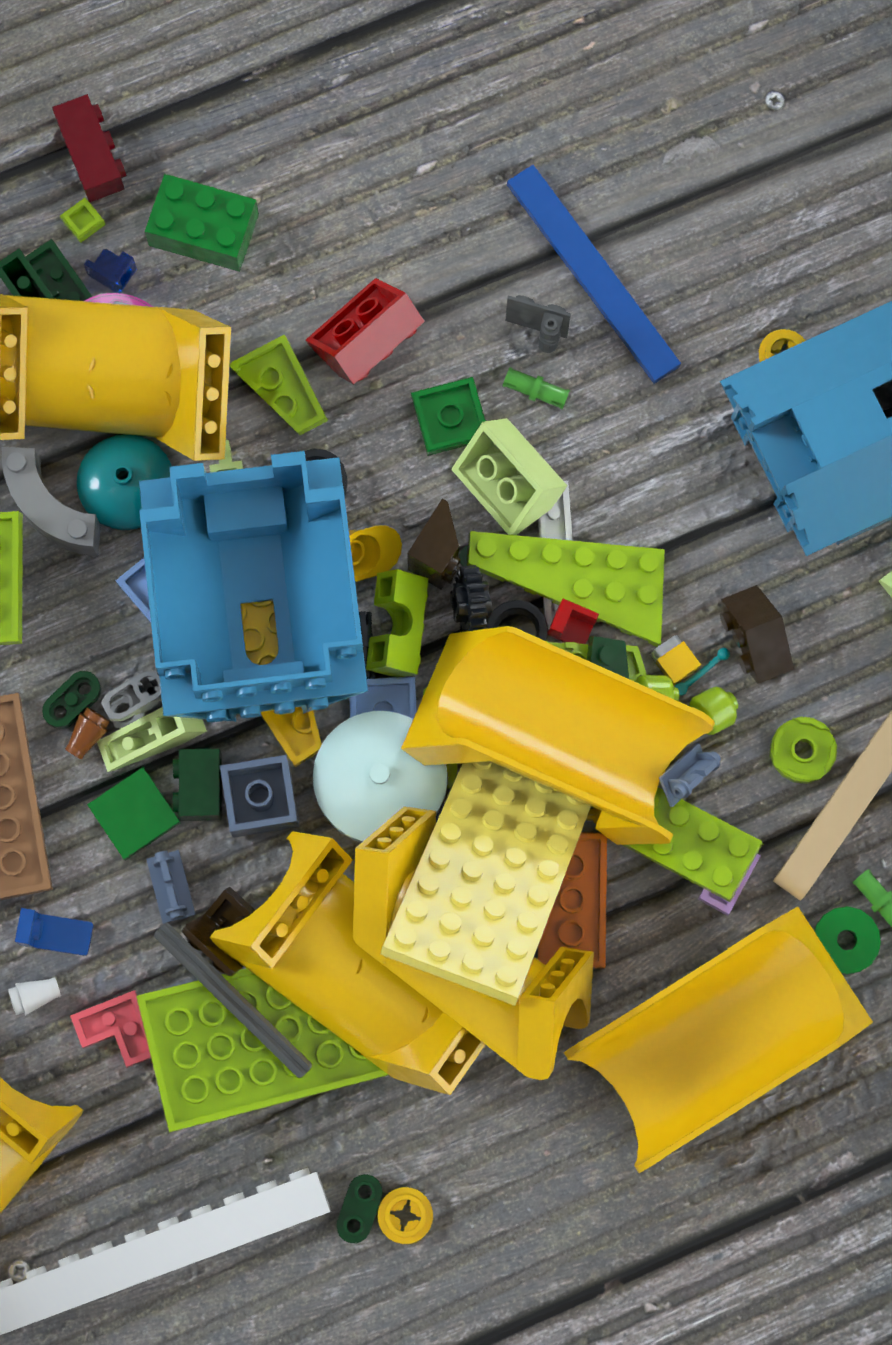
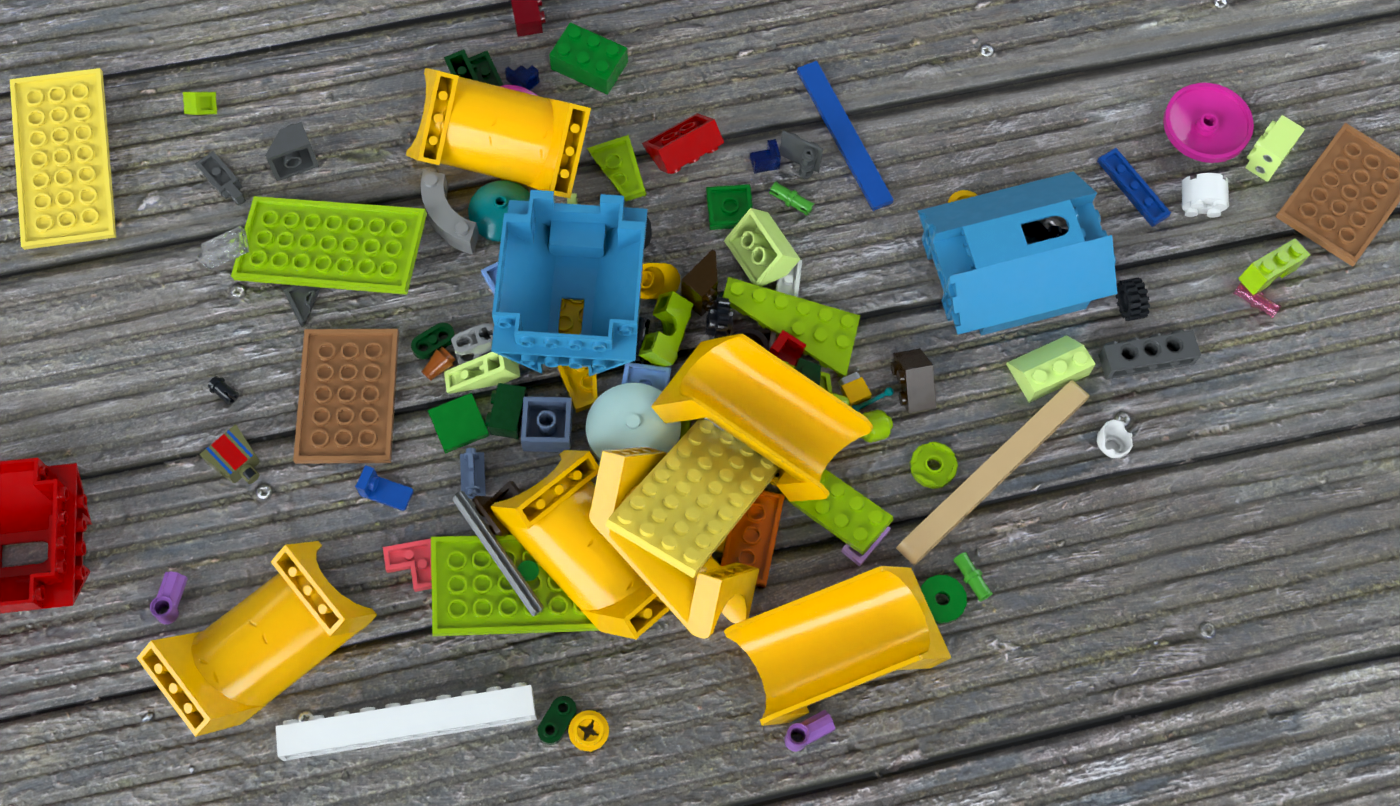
camera: 10 degrees right, 10 degrees down
white cone [8,977,61,1016] -> none
lime tile [60,198,106,243] -> none
sand blue hinge [659,743,721,807] -> none
none -> green sticker [518,560,539,581]
none -> clear blue panel [750,139,781,174]
none -> medium lavender piece [784,710,836,752]

